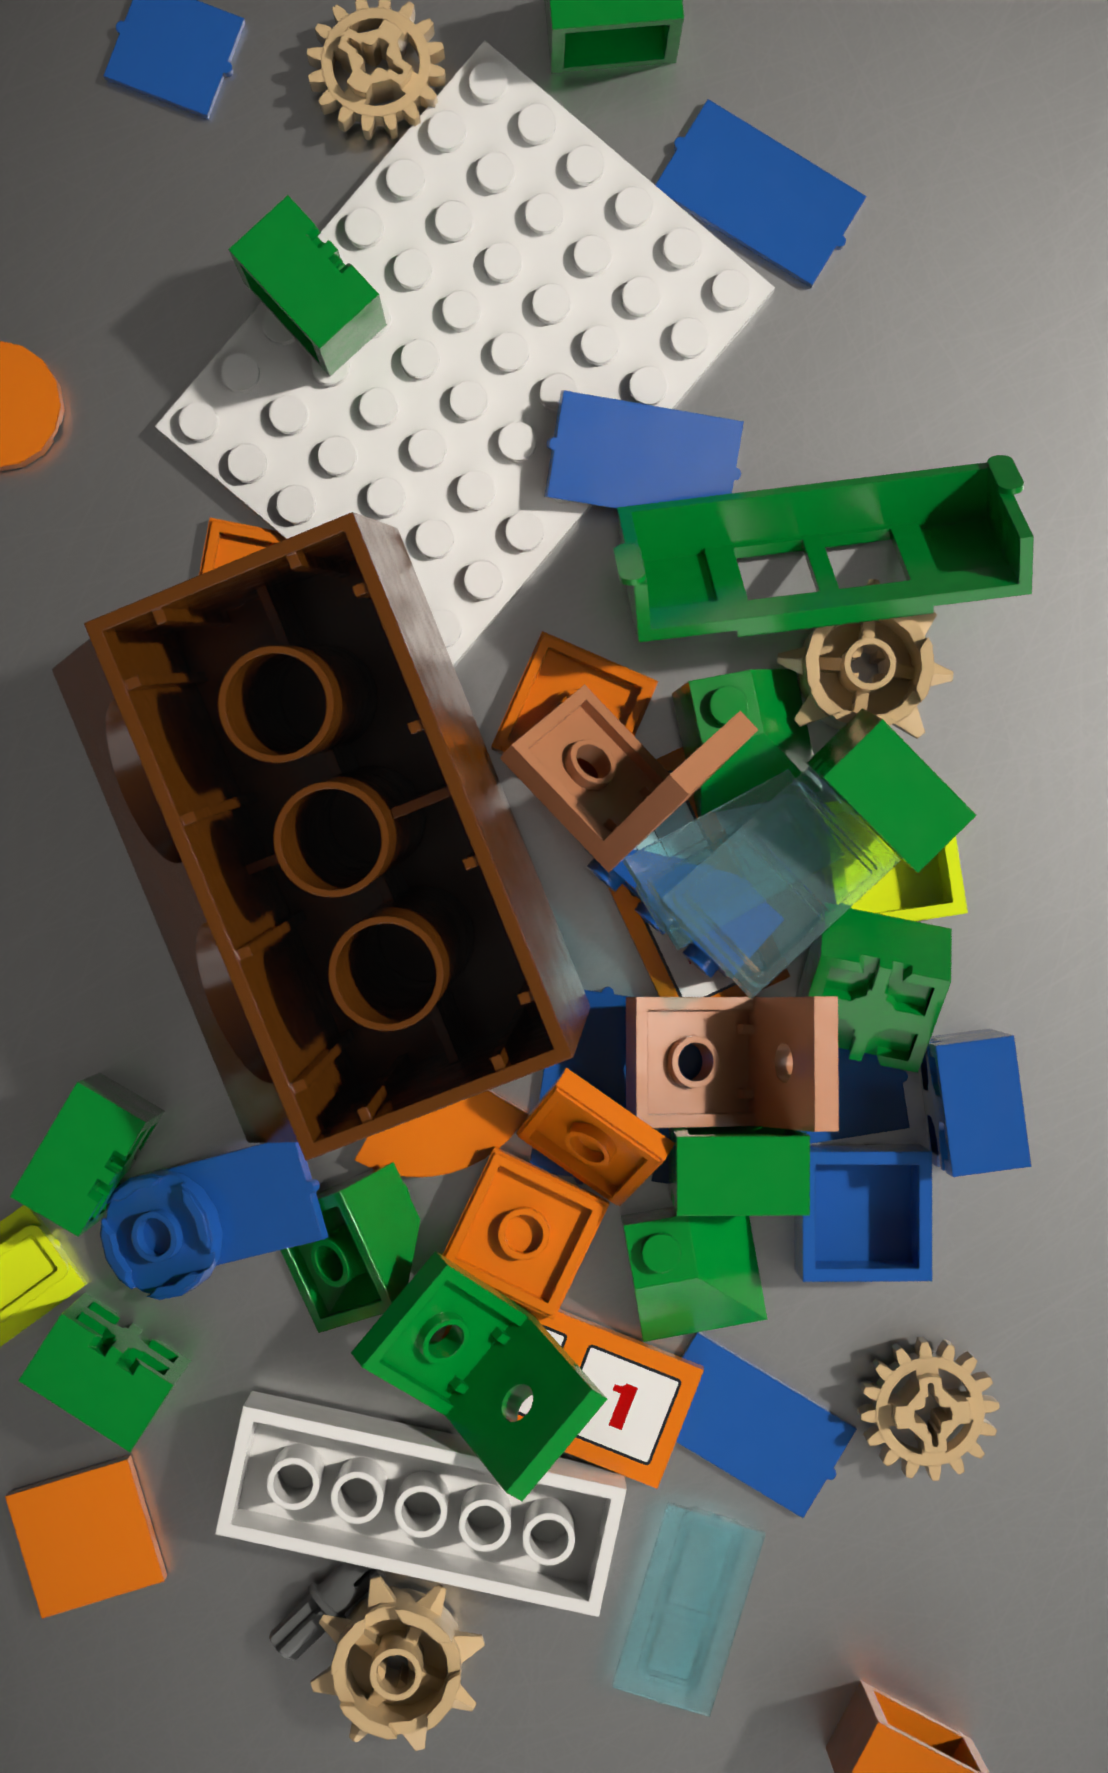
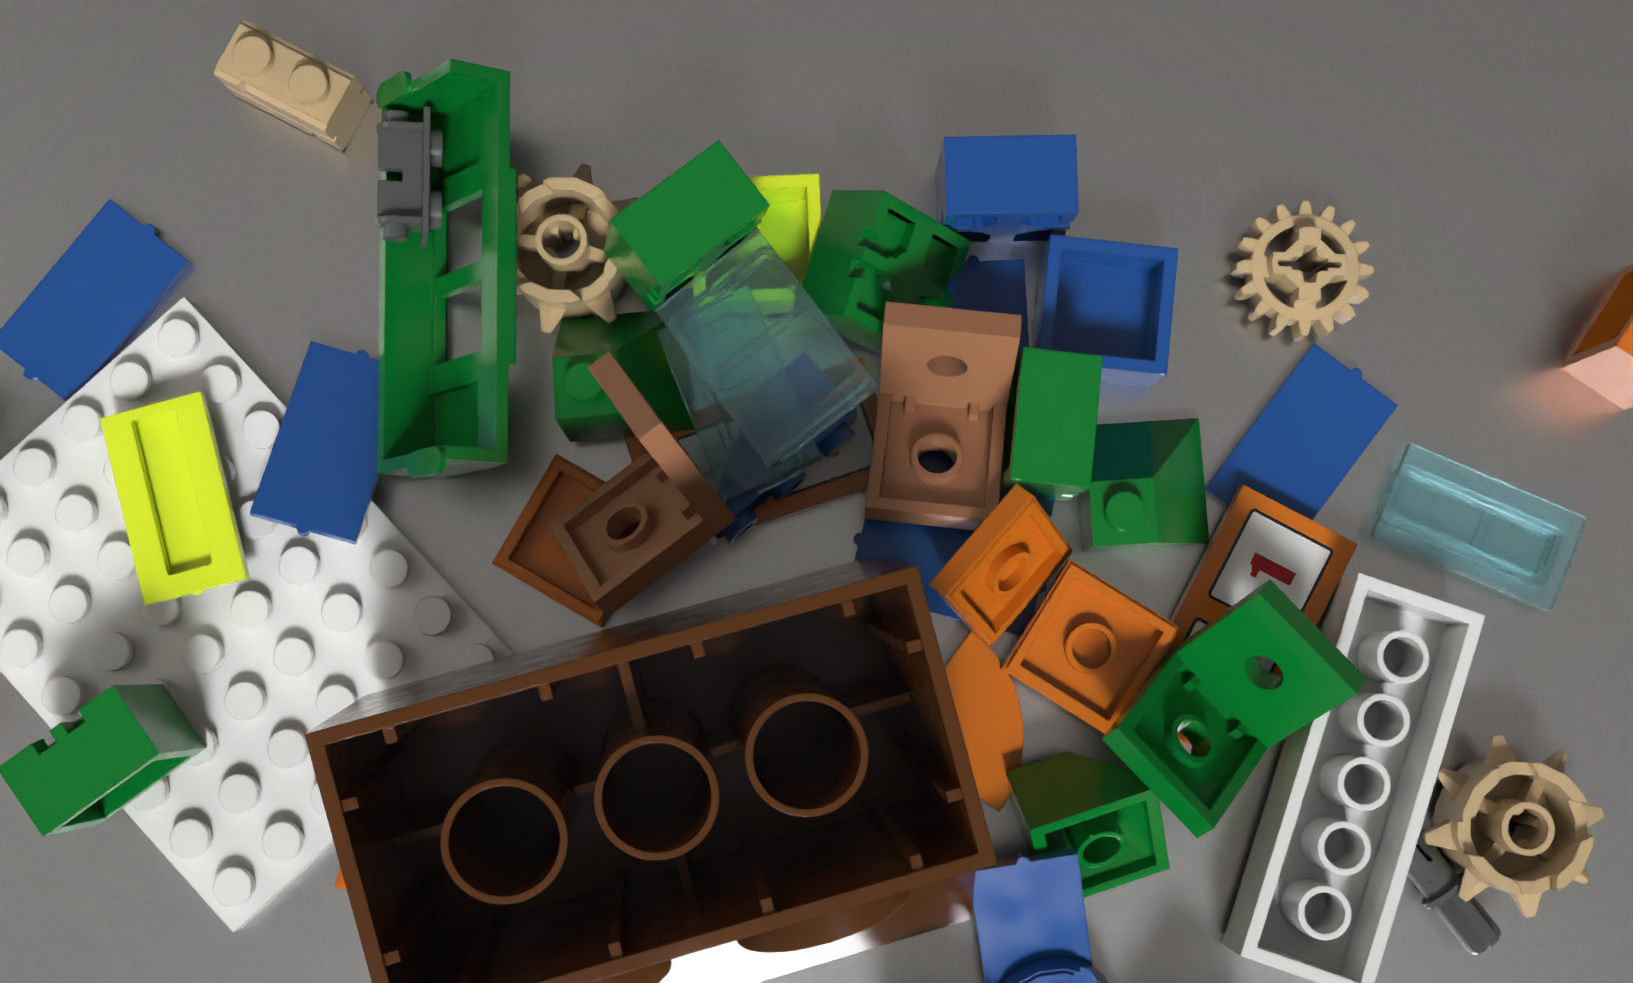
camera: 85 degrees left, 5 degrees down
none -> neon yellow piece [100,391,250,606]
none -> tan brick [213,19,372,151]
none -> dark grey hinge [375,106,443,248]

